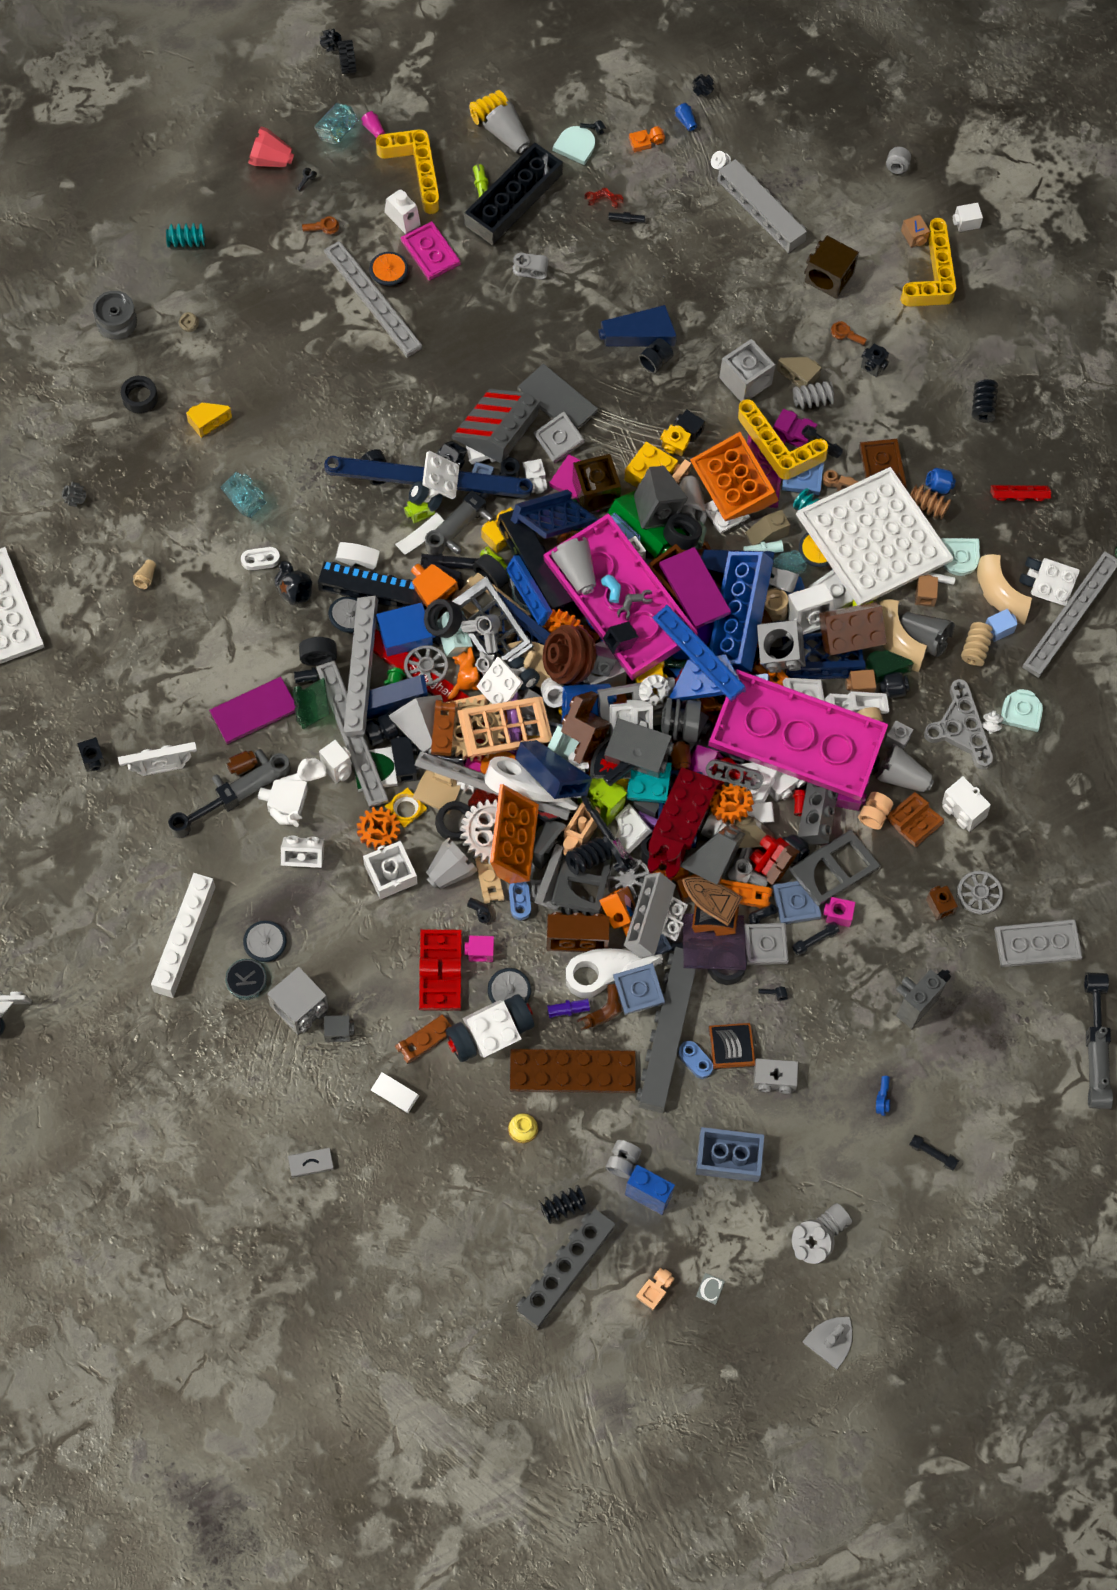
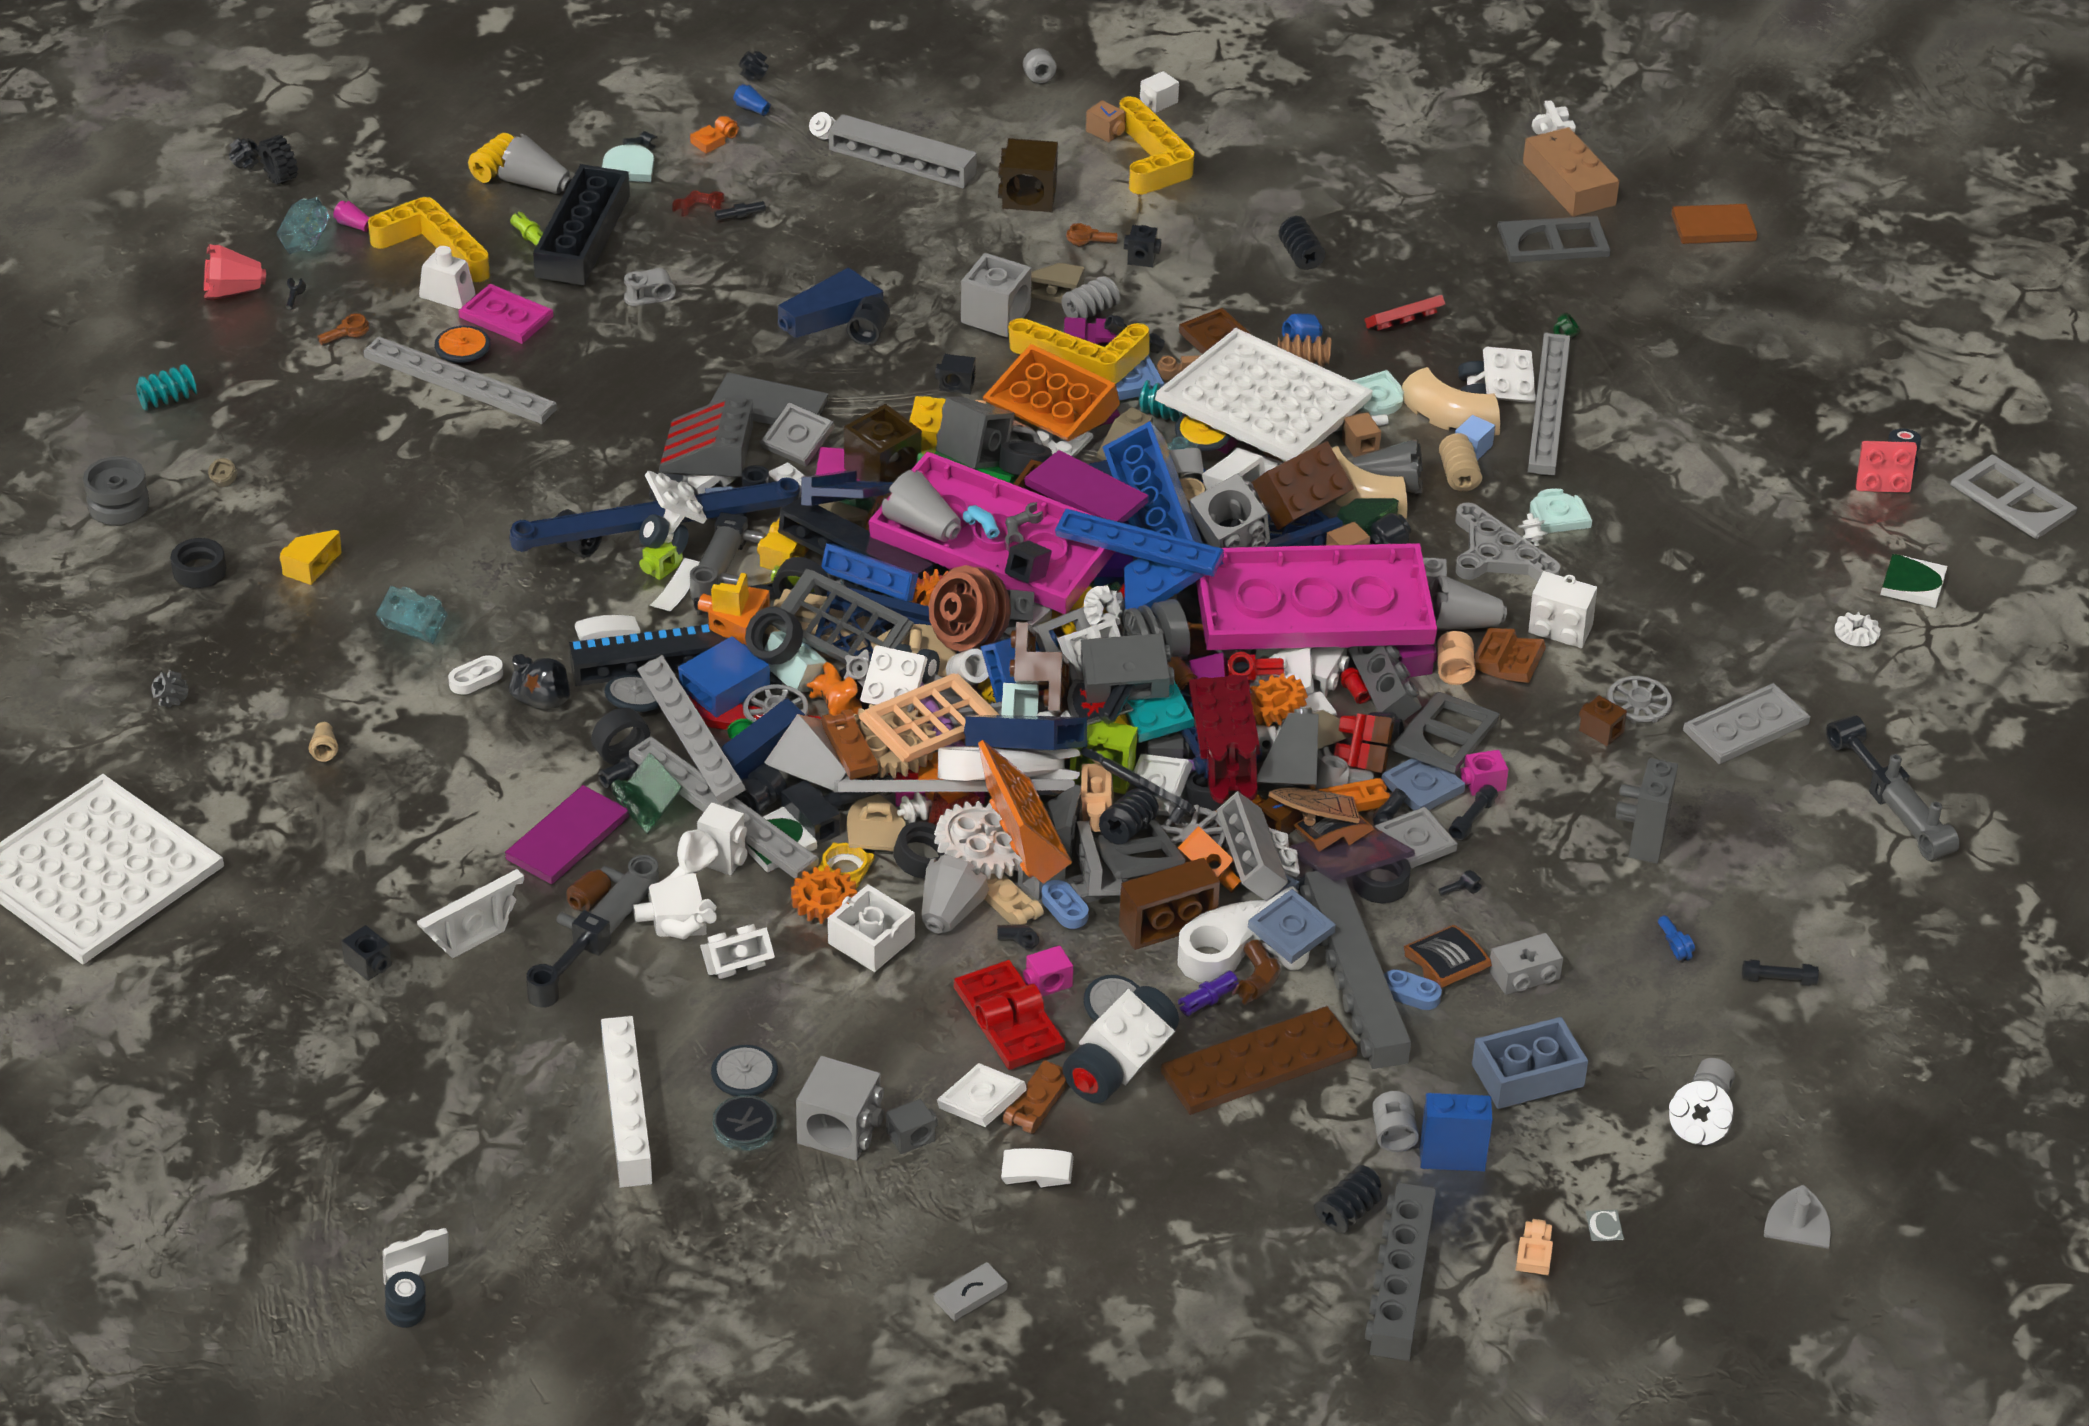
camera: 25 degrees left, 25 degrees down
light grey axle [461,614,500,653] -> none
light yellow piece [508,1113,538,1143] -> none
yellow brick [660,425,691,456] -> none
dark grey beam [706,759,764,790] -> none
none -> yellow panel [711,573,749,616]
none -> white tile [937,1063,1027,1127]

